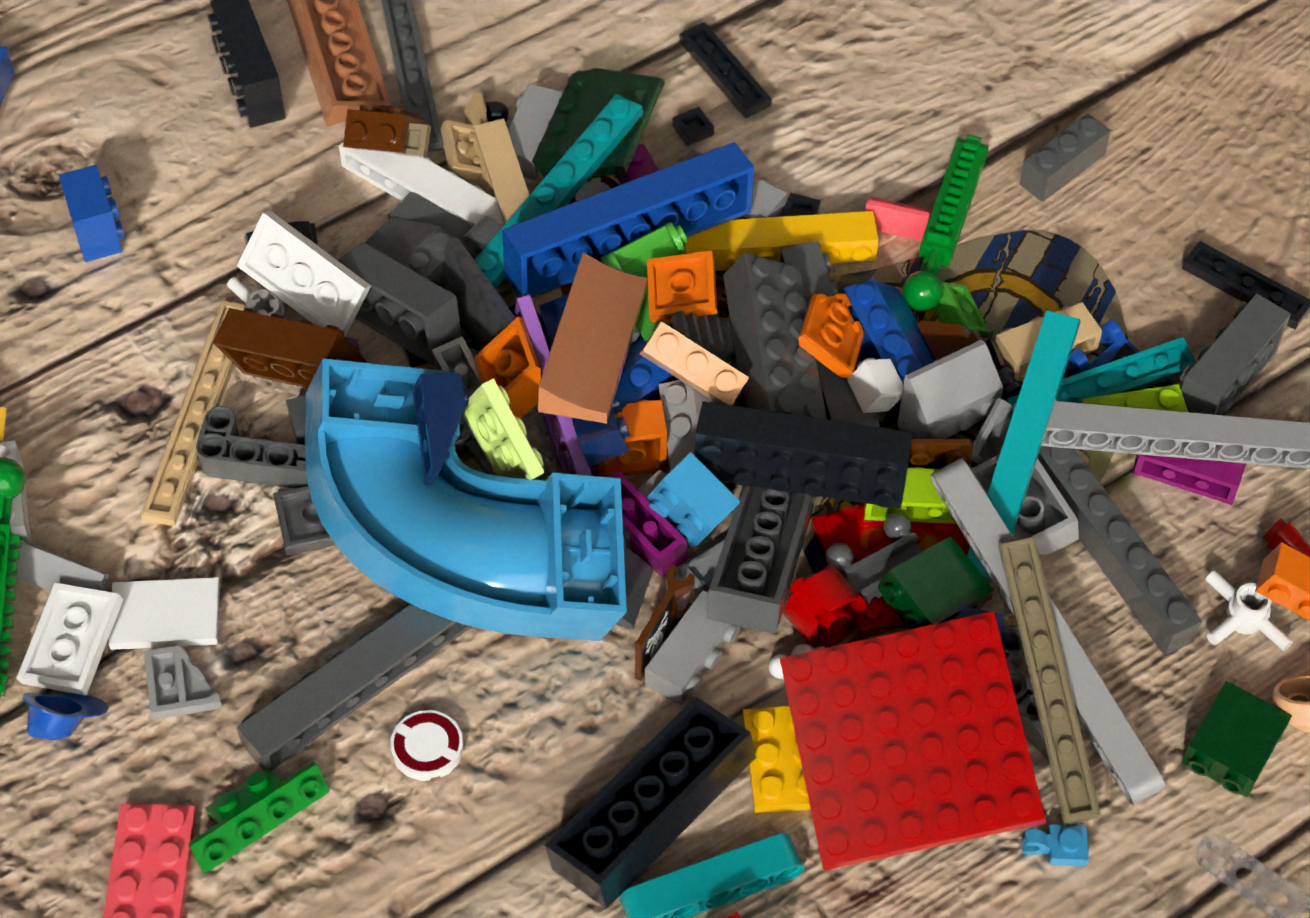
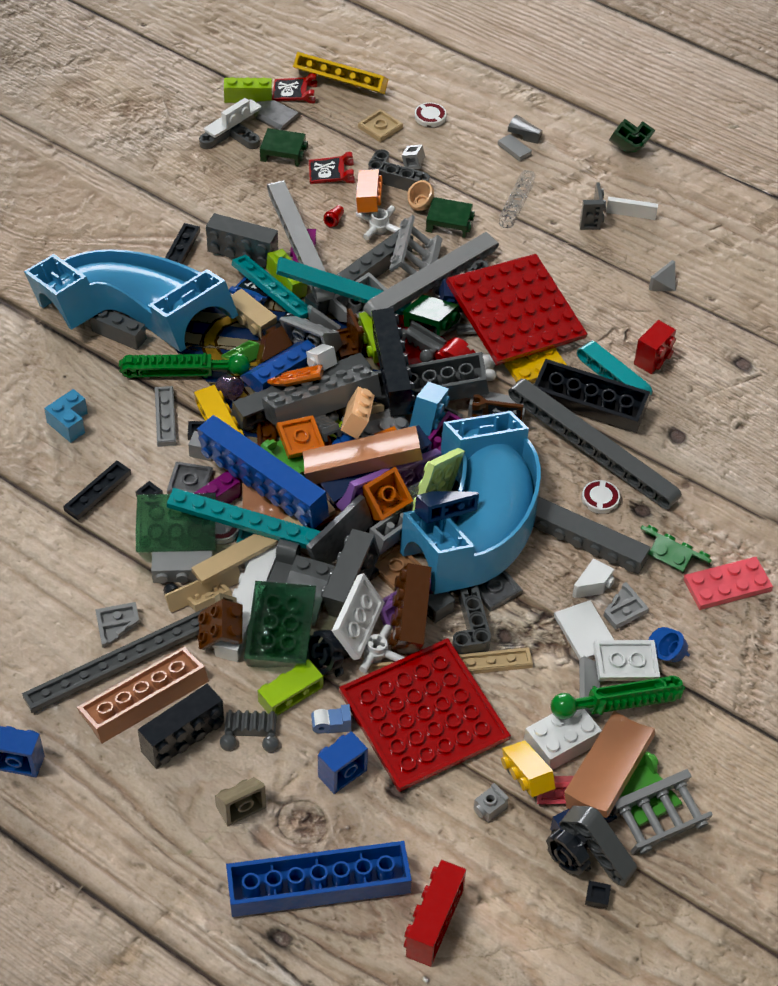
camera: 110 degrees left, 5 degrees down
coral panel [865,196,932,241] -> none
dark tan tile [998,536,1101,825] -> none
none -> dark azure piece [24,249,238,352]
none -> dark azure brick [44,389,88,443]
none -> light grey wing [95,602,139,648]
none -> light grey tile [155,386,176,447]
none -> dark tan slope [215,777,266,827]
none -> clear purple head [216,374,243,401]
none -> dark grey gear [220,710,279,752]
none -> clear green slope [244,581,316,668]
none -> lime brick [257,659,323,716]
none -> medium blue leg [311,704,351,734]
none -> red plate [339,638,511,792]
none -> light grey fence [389,215,442,275]
none -> dark grey beam [508,378,682,509]
none -> white slope [572,558,615,598]

